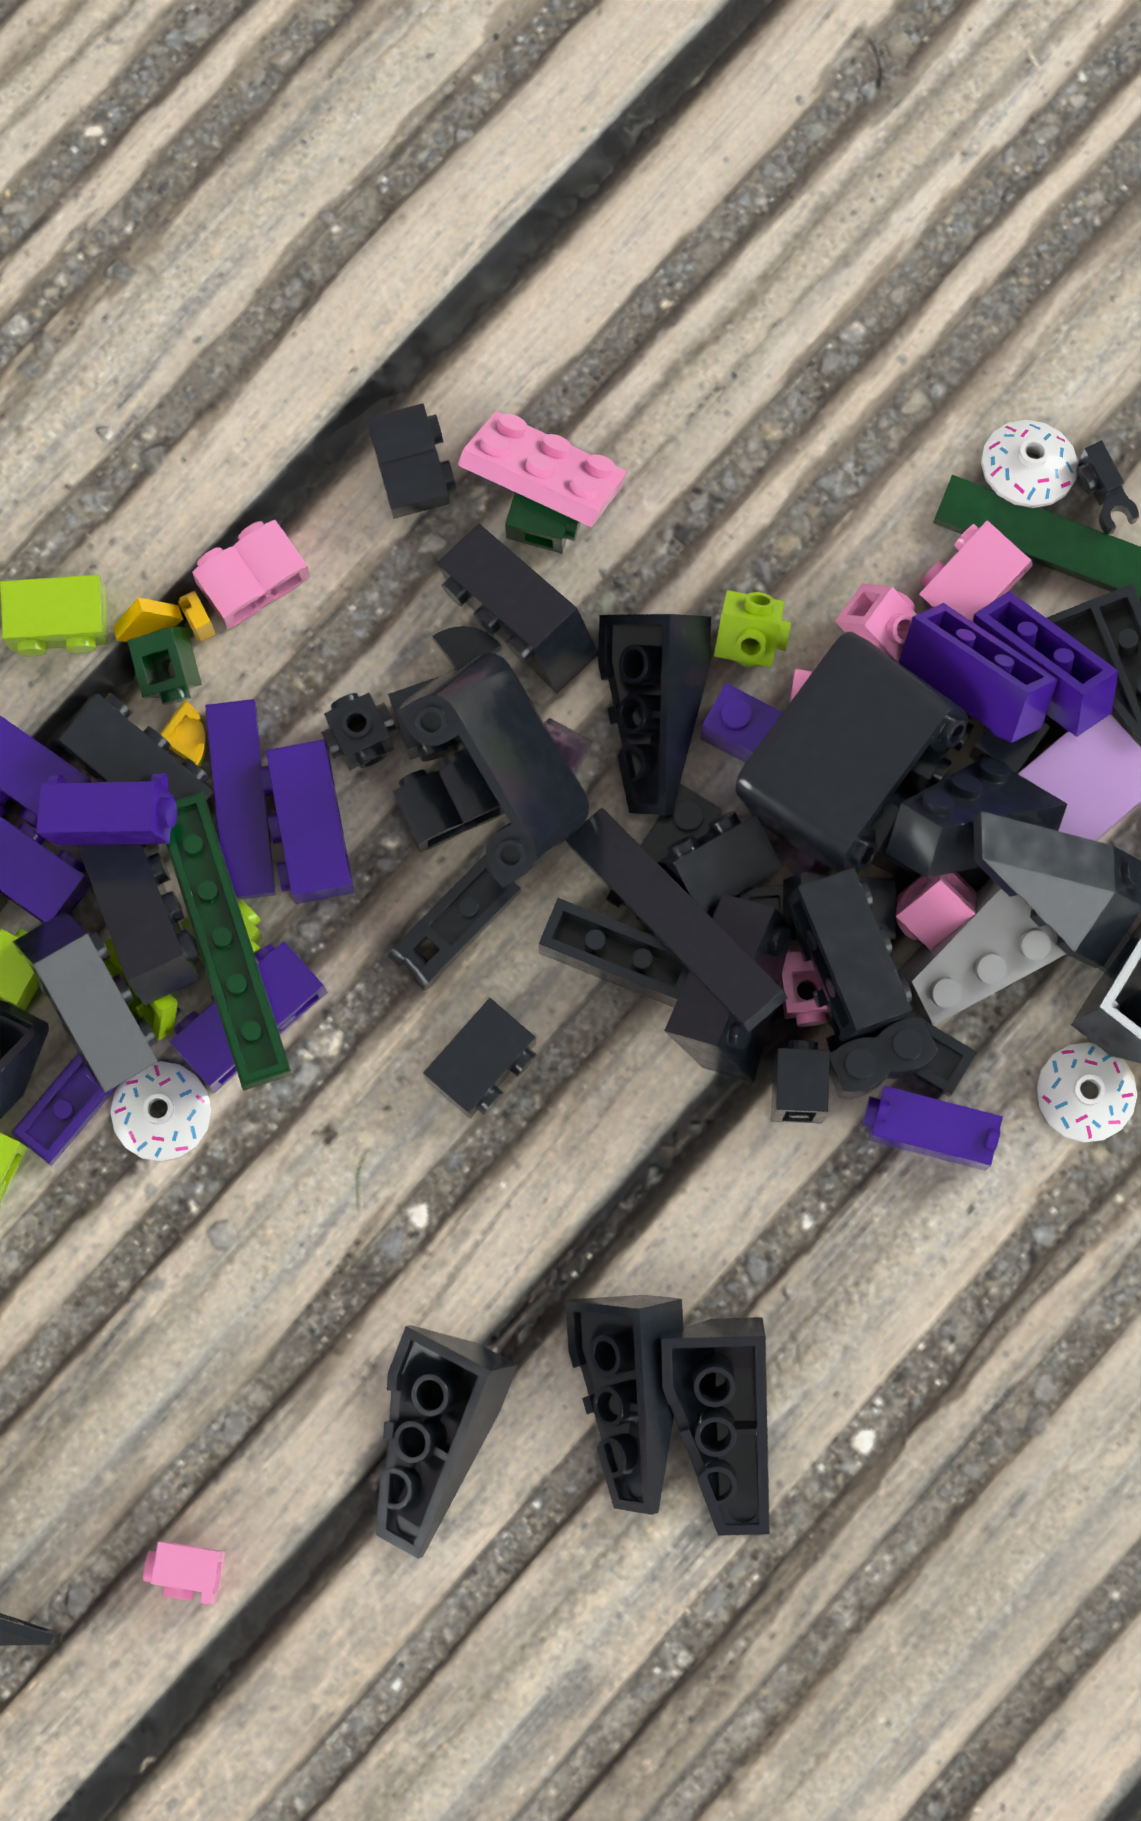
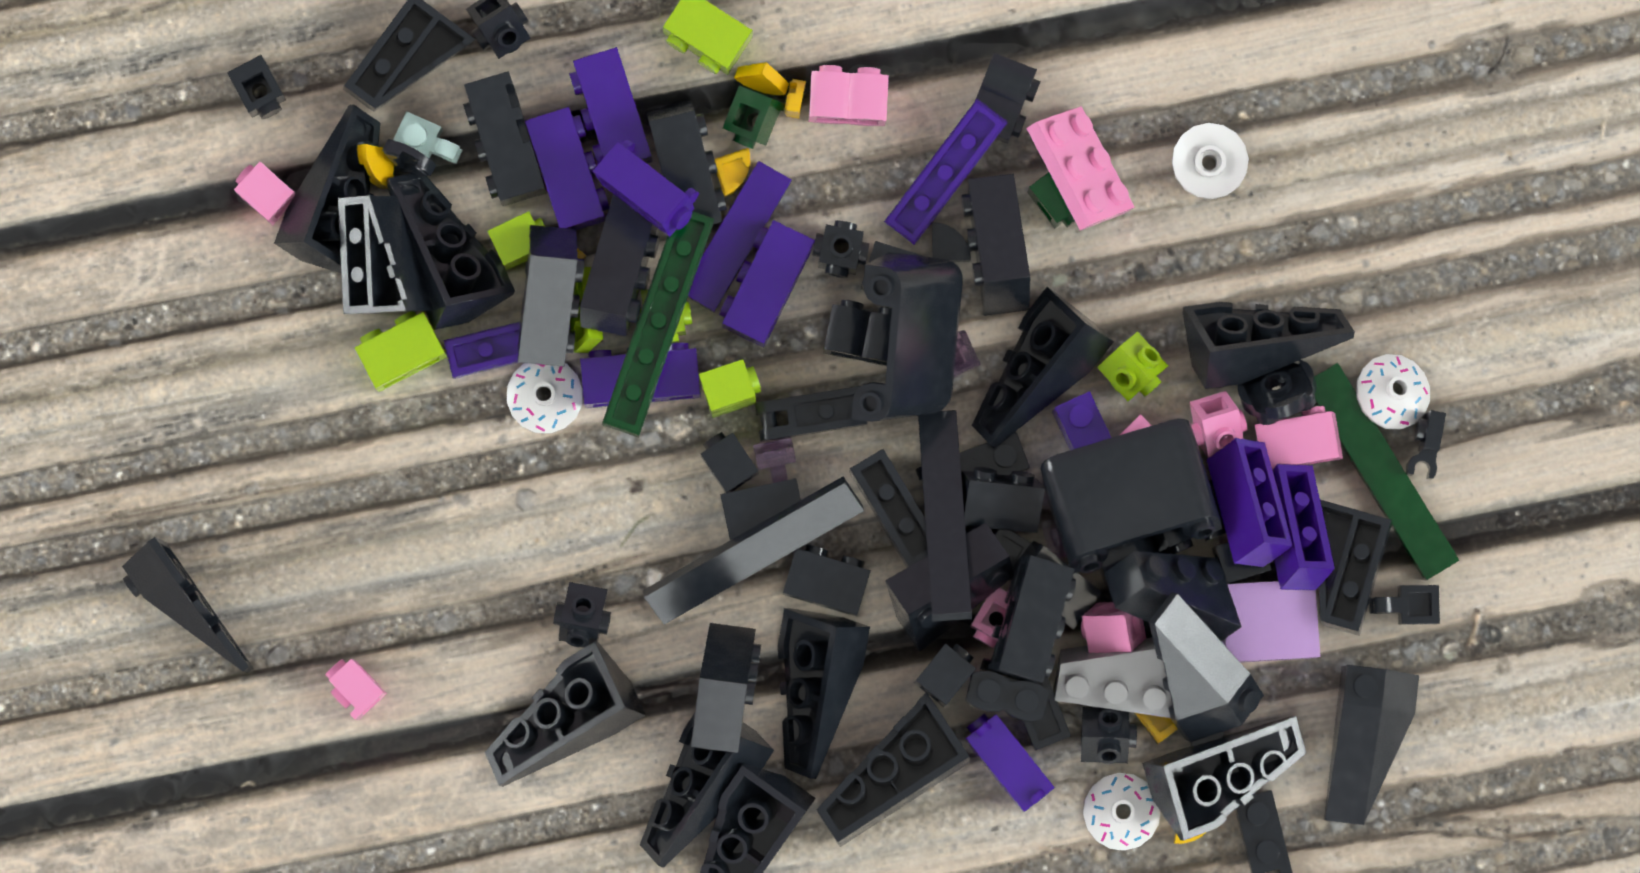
camera: 30 degrees right, 5 degrees up
none -> black brick [553,582,611,648]
none -> tile [643,476,864,625]
none -> black wedge [691,623,762,753]
none -> lime brick [699,359,761,418]
none -> black brick [701,432,759,493]
none -> clear purple tile [753,438,796,483]
none -> black wedge [778,608,870,779]
none -> black brick [783,544,871,617]
none -> black wedge [816,691,970,847]
none -> dark purple tile [884,99,1008,245]
none -> black brick [1081,707,1137,764]
none -> yellow tile [1134,713,1178,744]
none -> white dish [1172,123,1249,199]
none -> black wedge [1182,302,1355,389]
none -> black plate [1238,360,1317,425]

